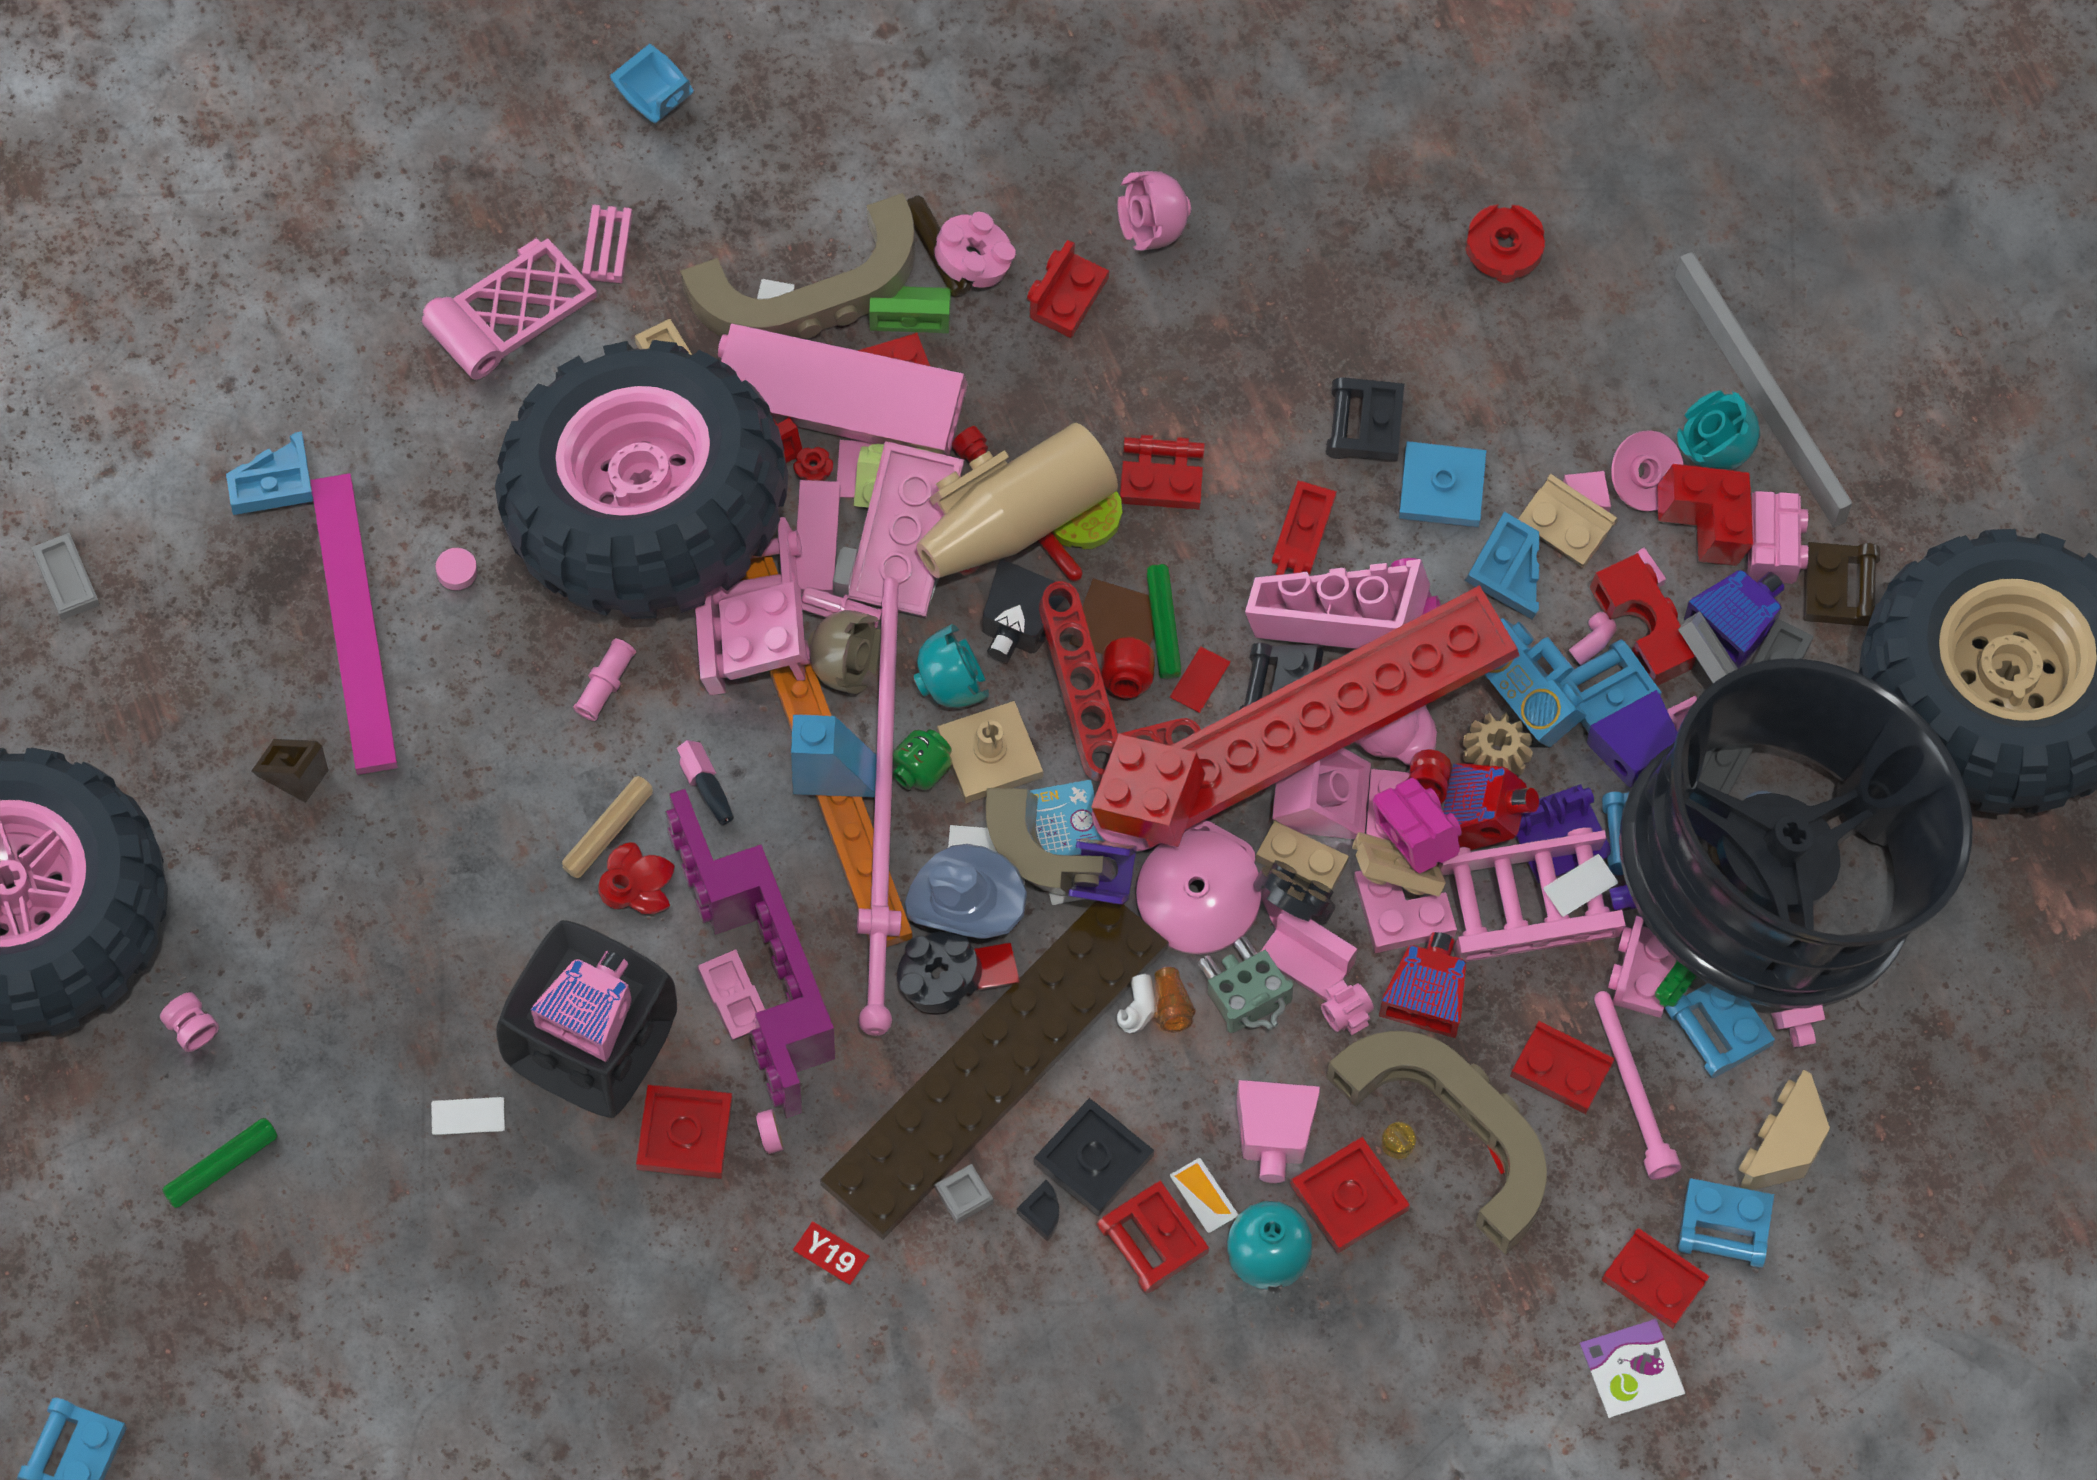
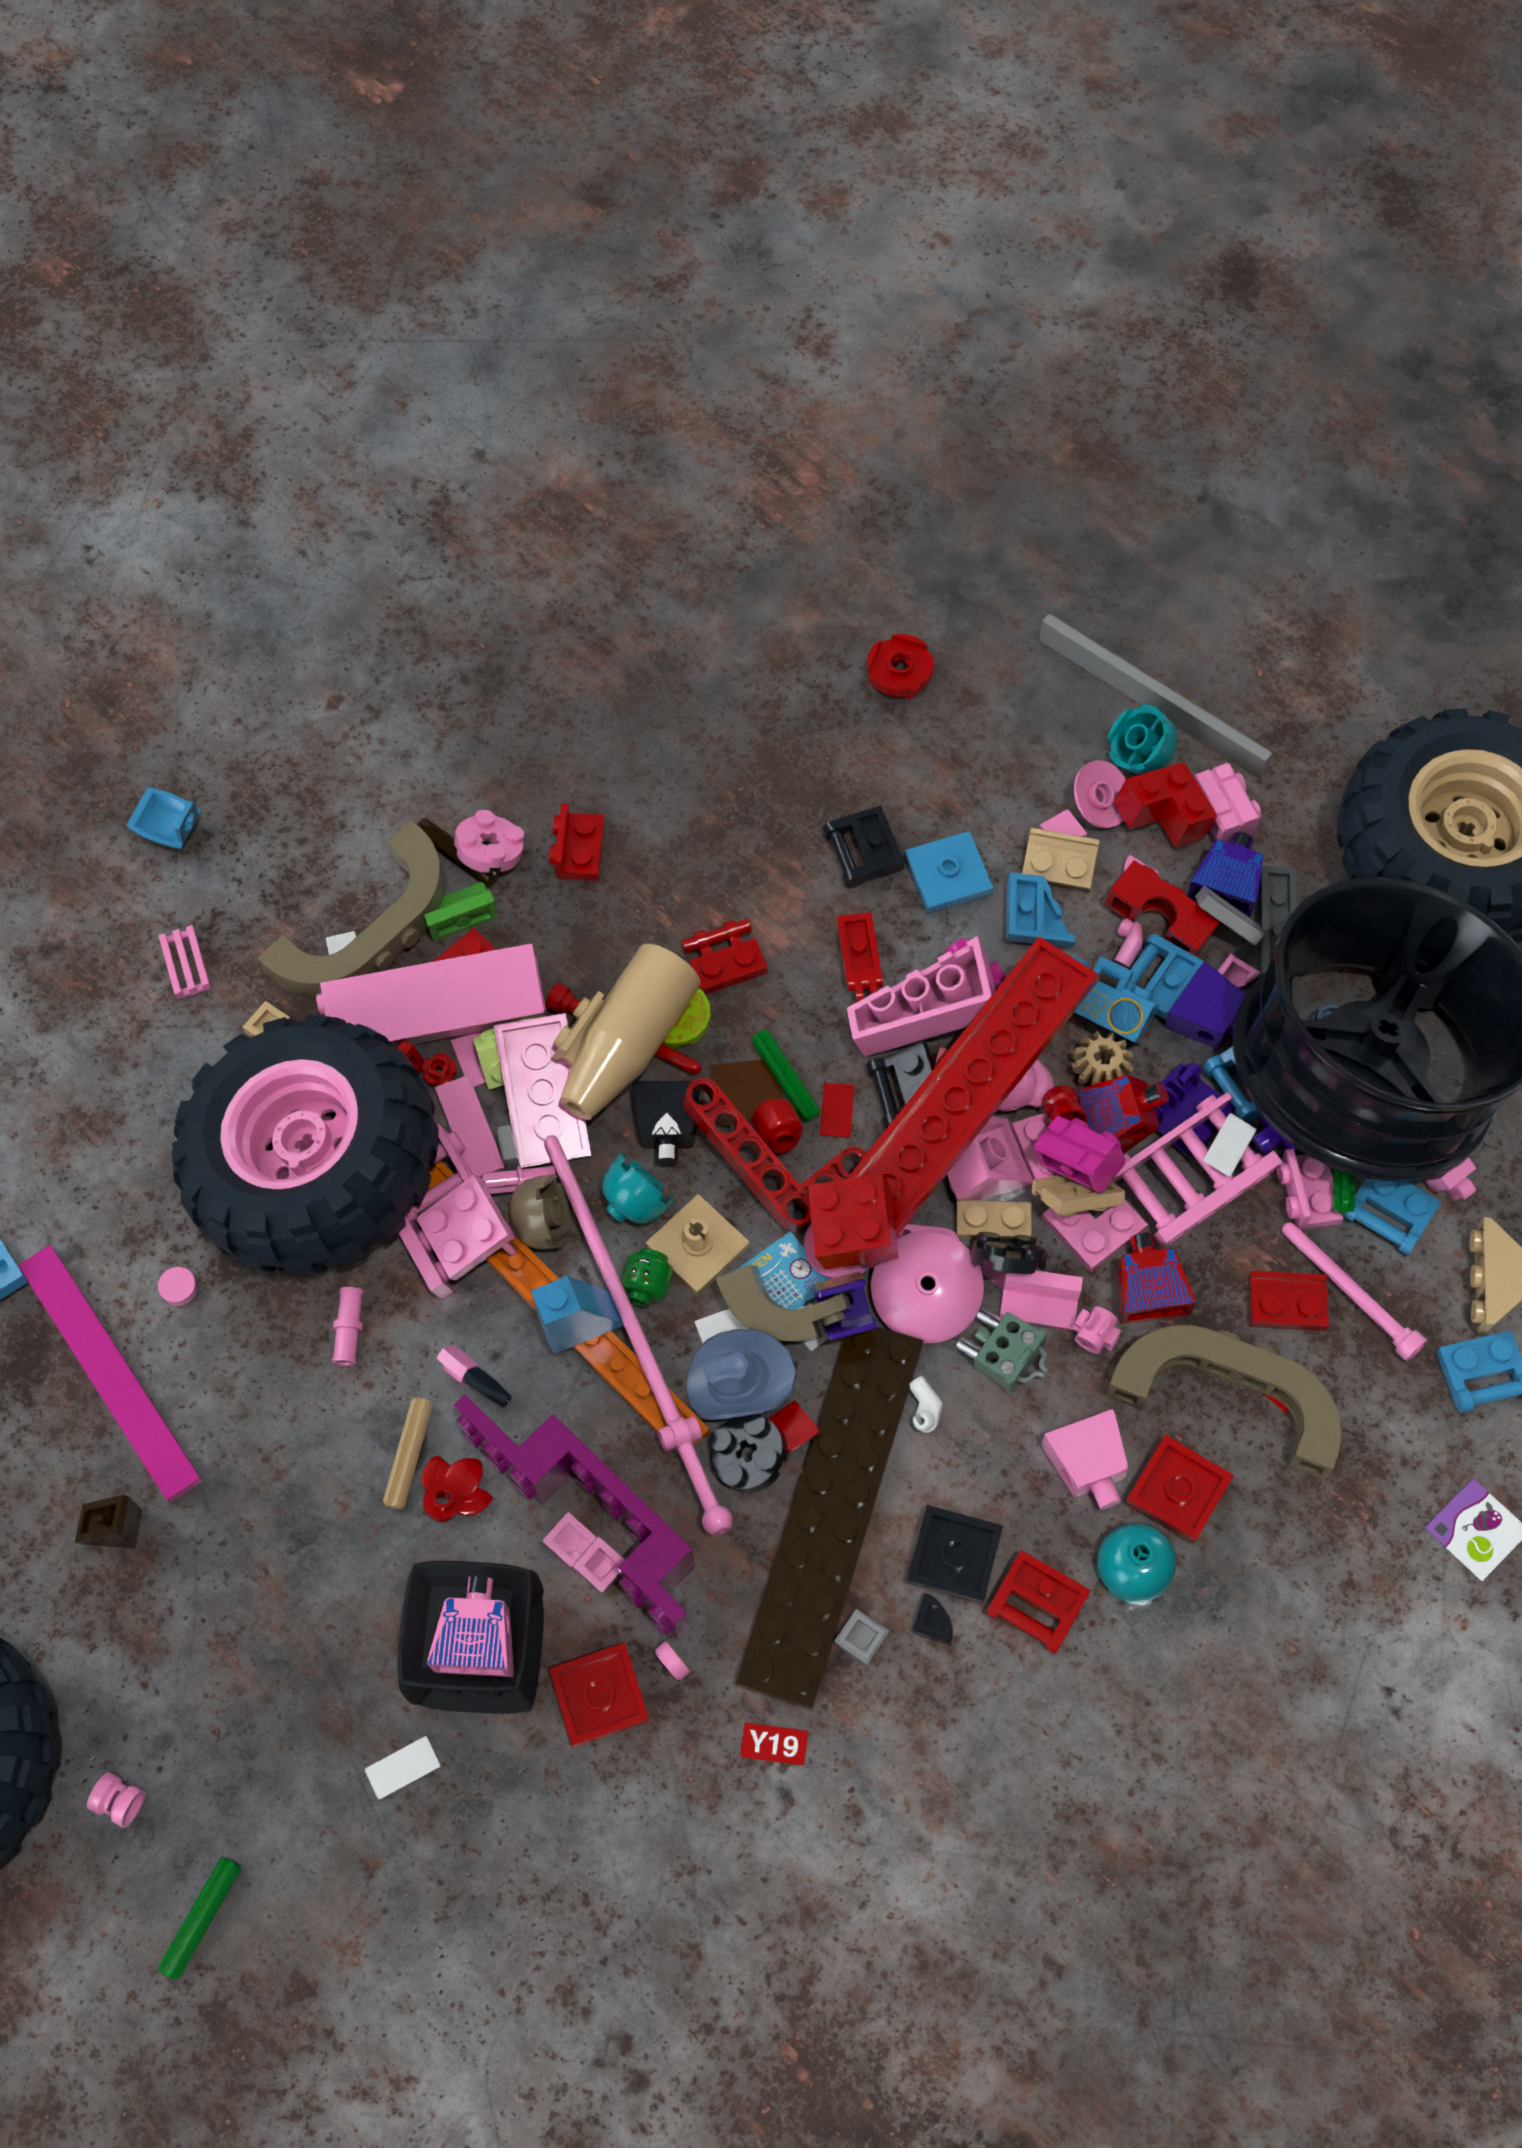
camera: 20 degrees left, 0 degrees up
bright pink piece [422,238,597,380] -> none
bright pink cylinder [1118,171,1191,250] -> none
clear orange cone [1154,967,1196,1032] -> none
sticker [1170,1158,1238,1233] -> none
clear yellow hinge [1381,1122,1416,1159] -> none
red plate [1602,1228,1710,1329] -> none
dark brown plate [1804,542,1880,626] -> none

